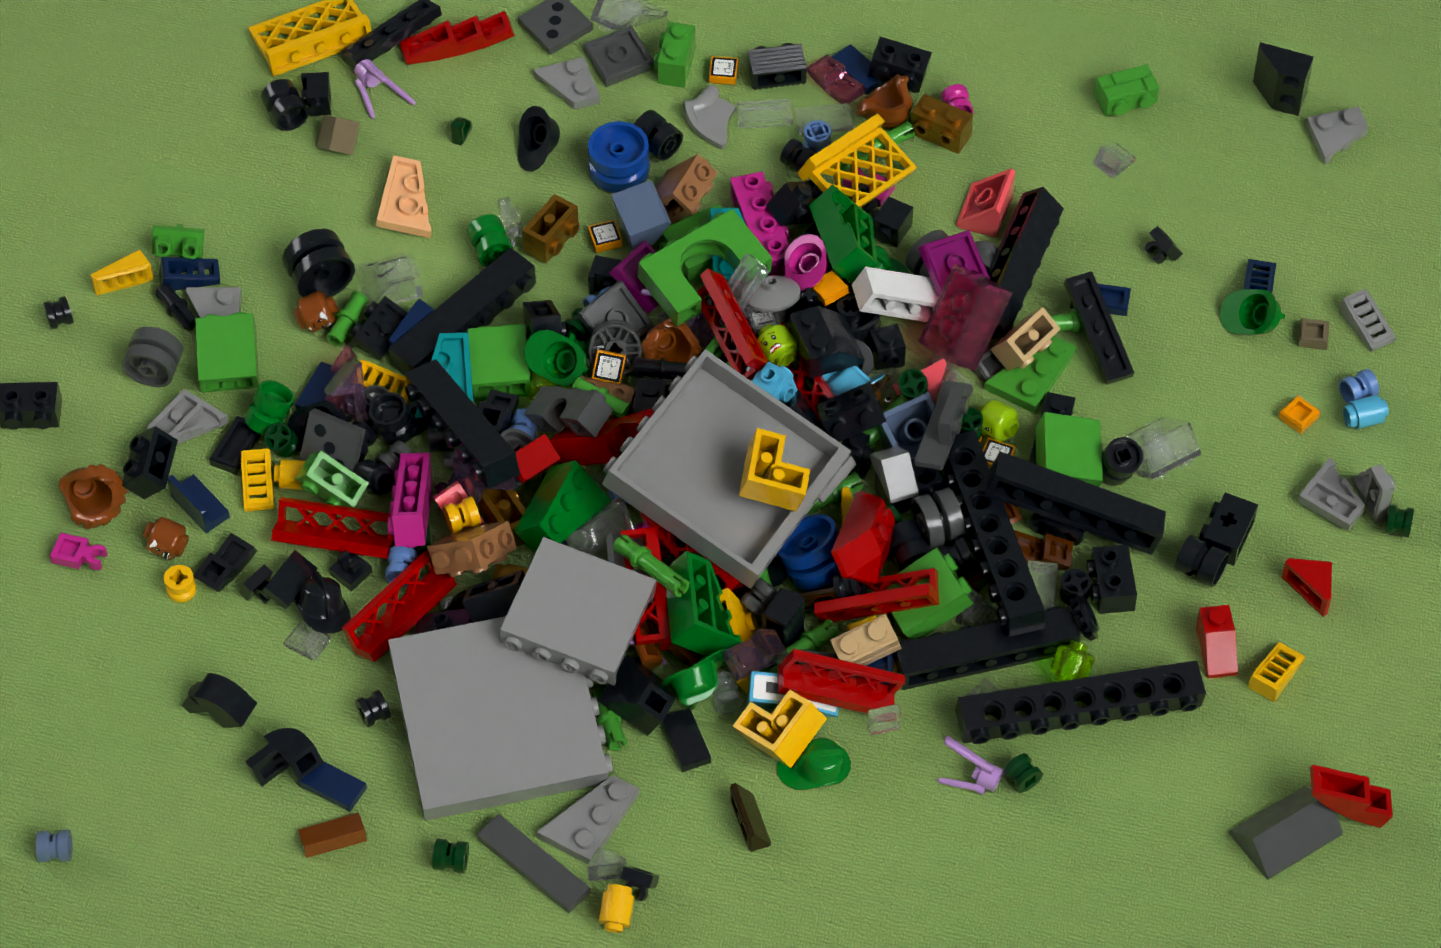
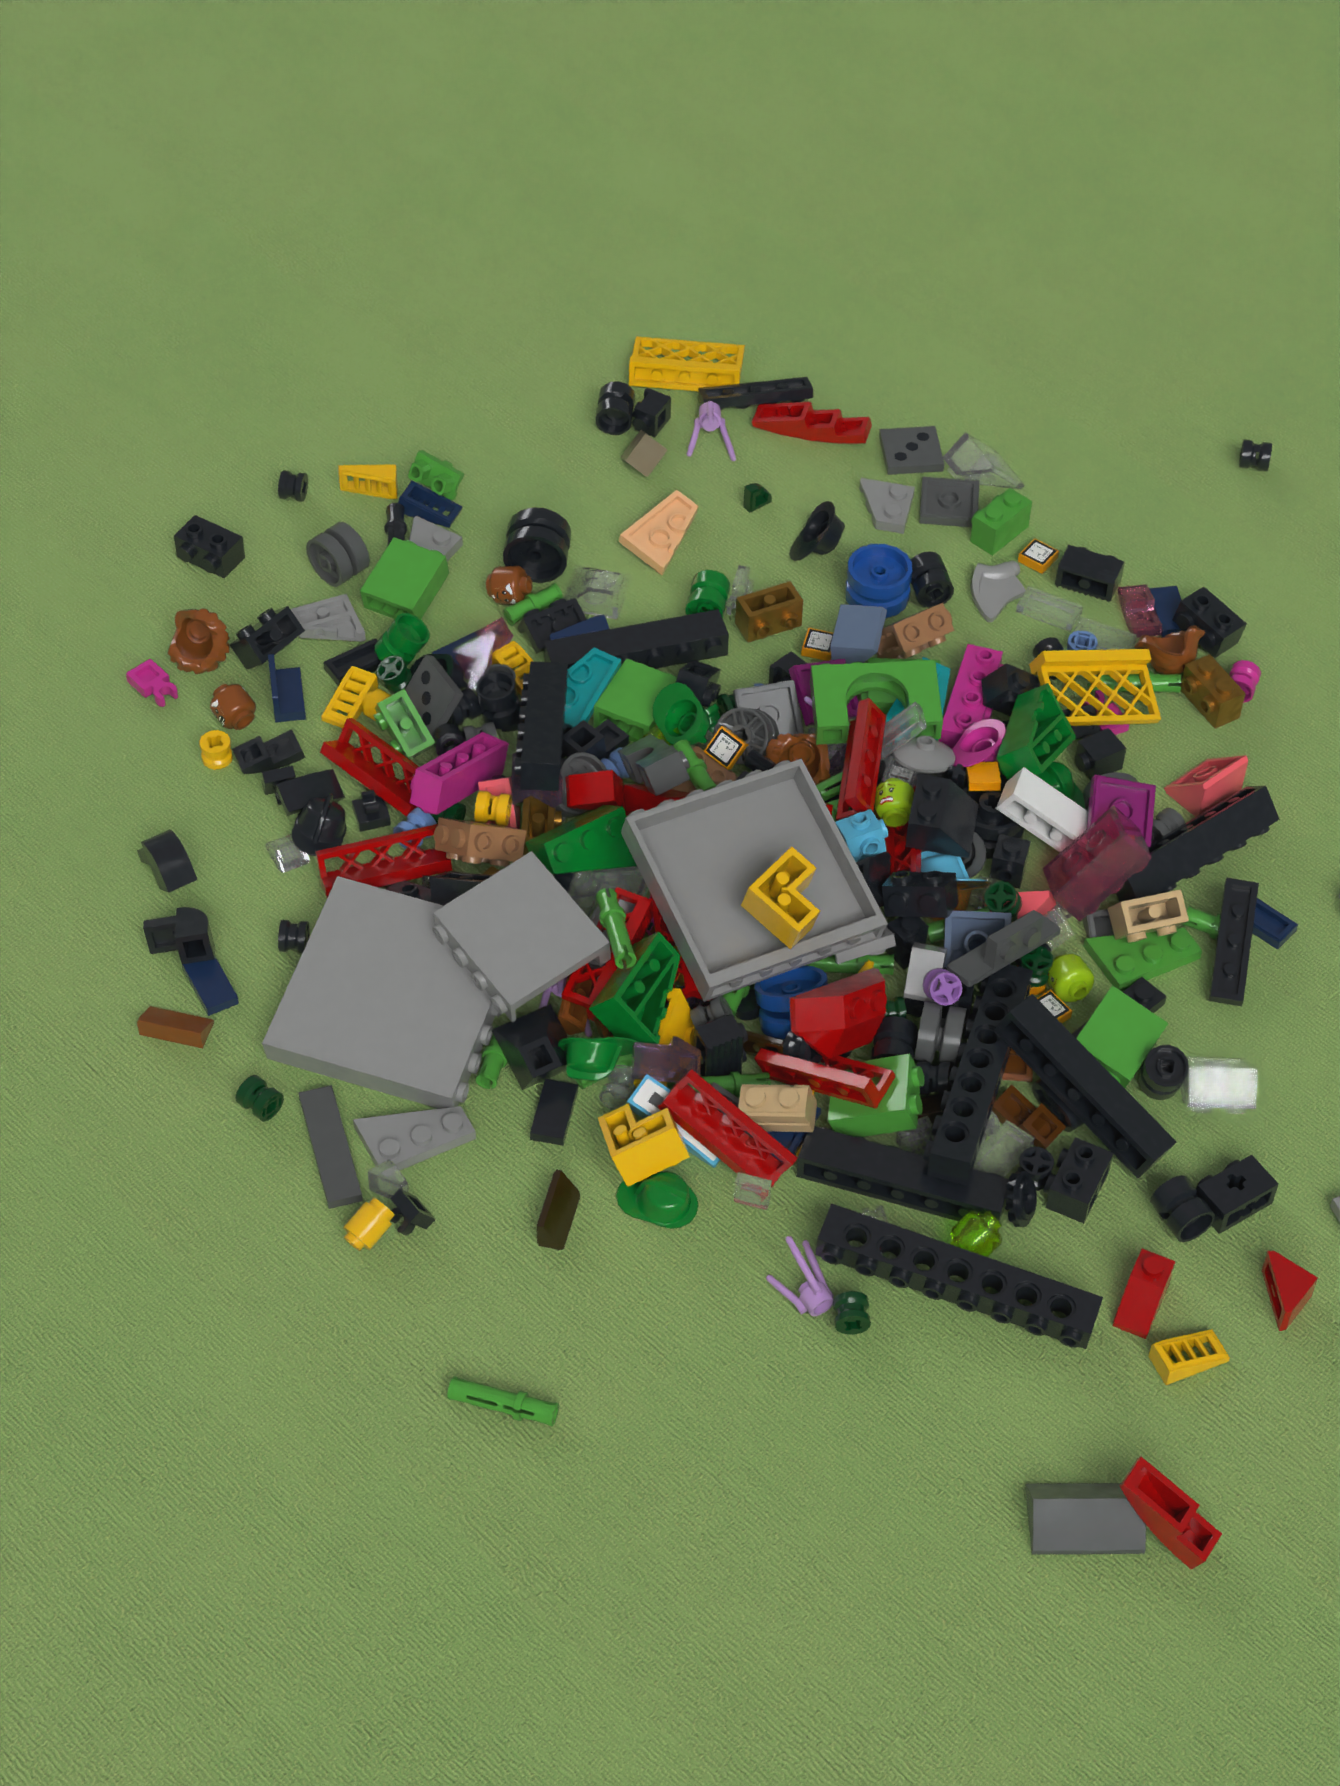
camera: 30 degrees right, 5 degrees down
none -> medium lavender wheel [923,968,963,1006]

